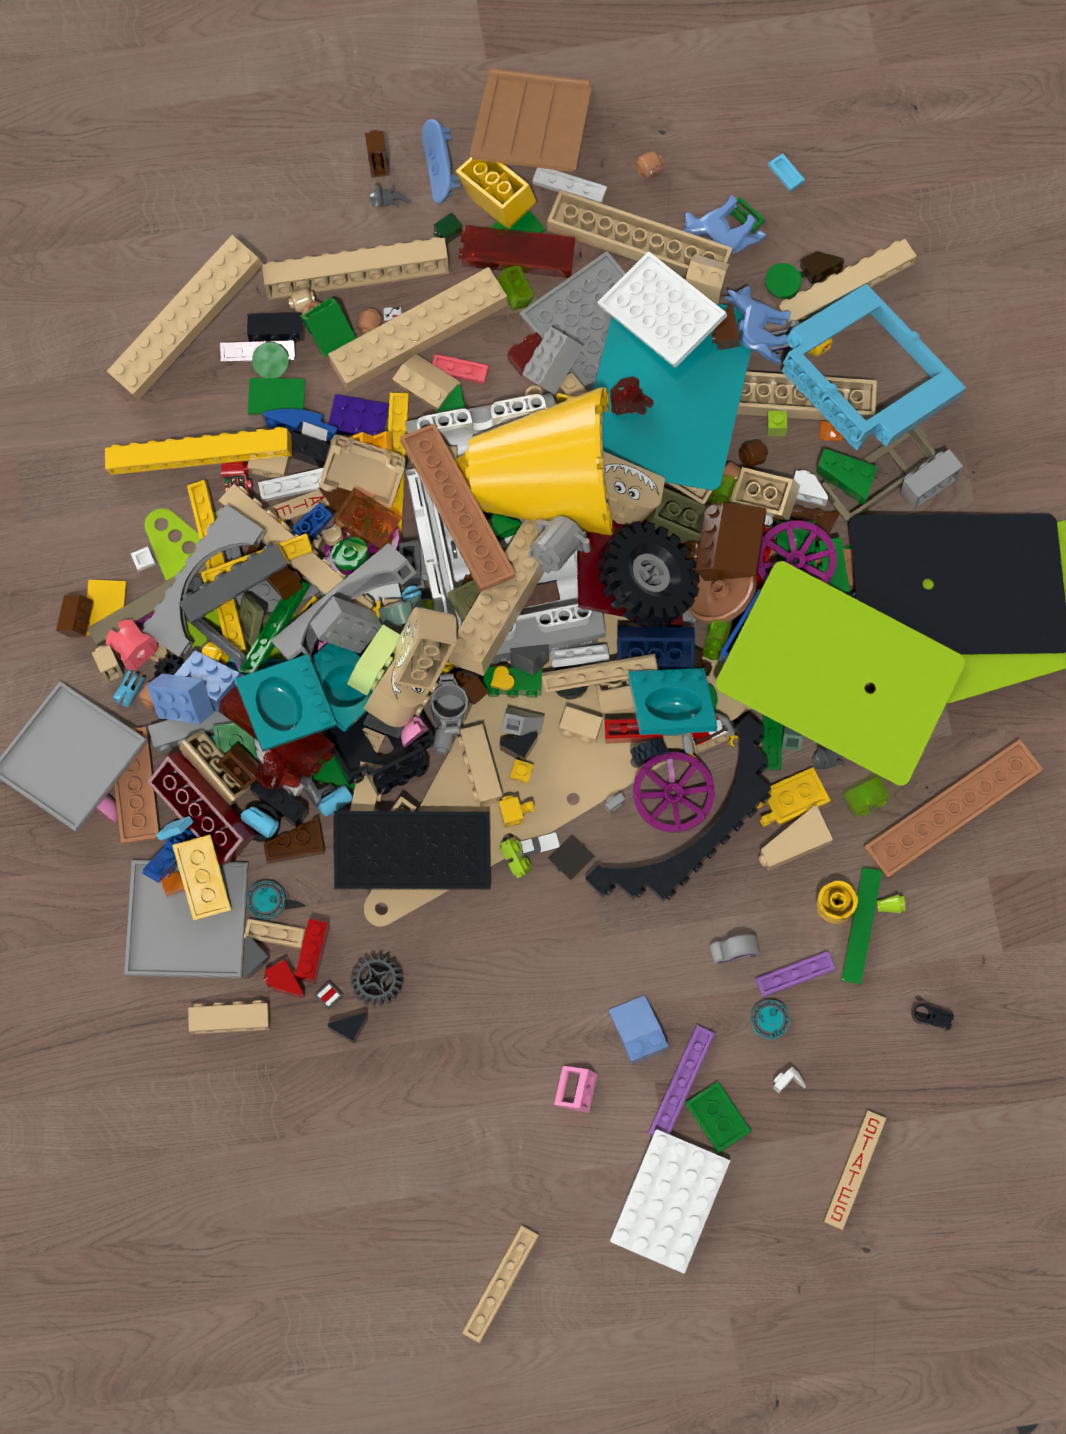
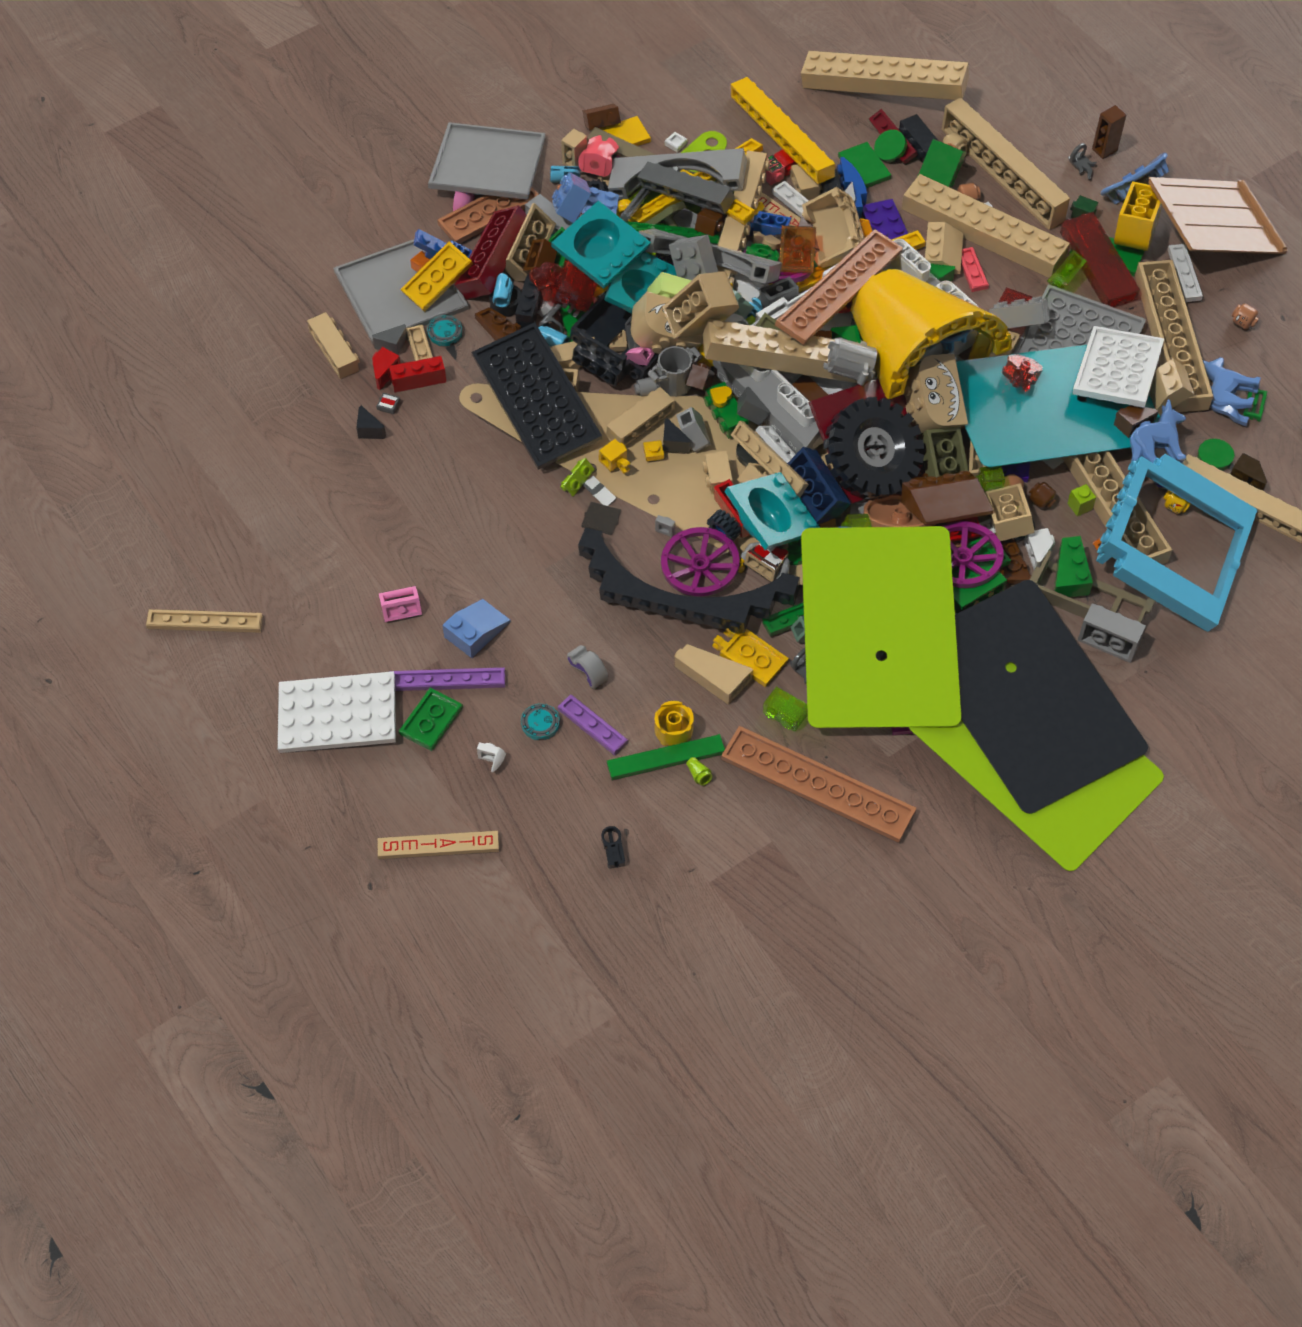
camera: 60 degrees right, 15 degrees down
medium azure tile [156,816,193,840] -> none
dark grey gear [350,954,403,1007] -> none

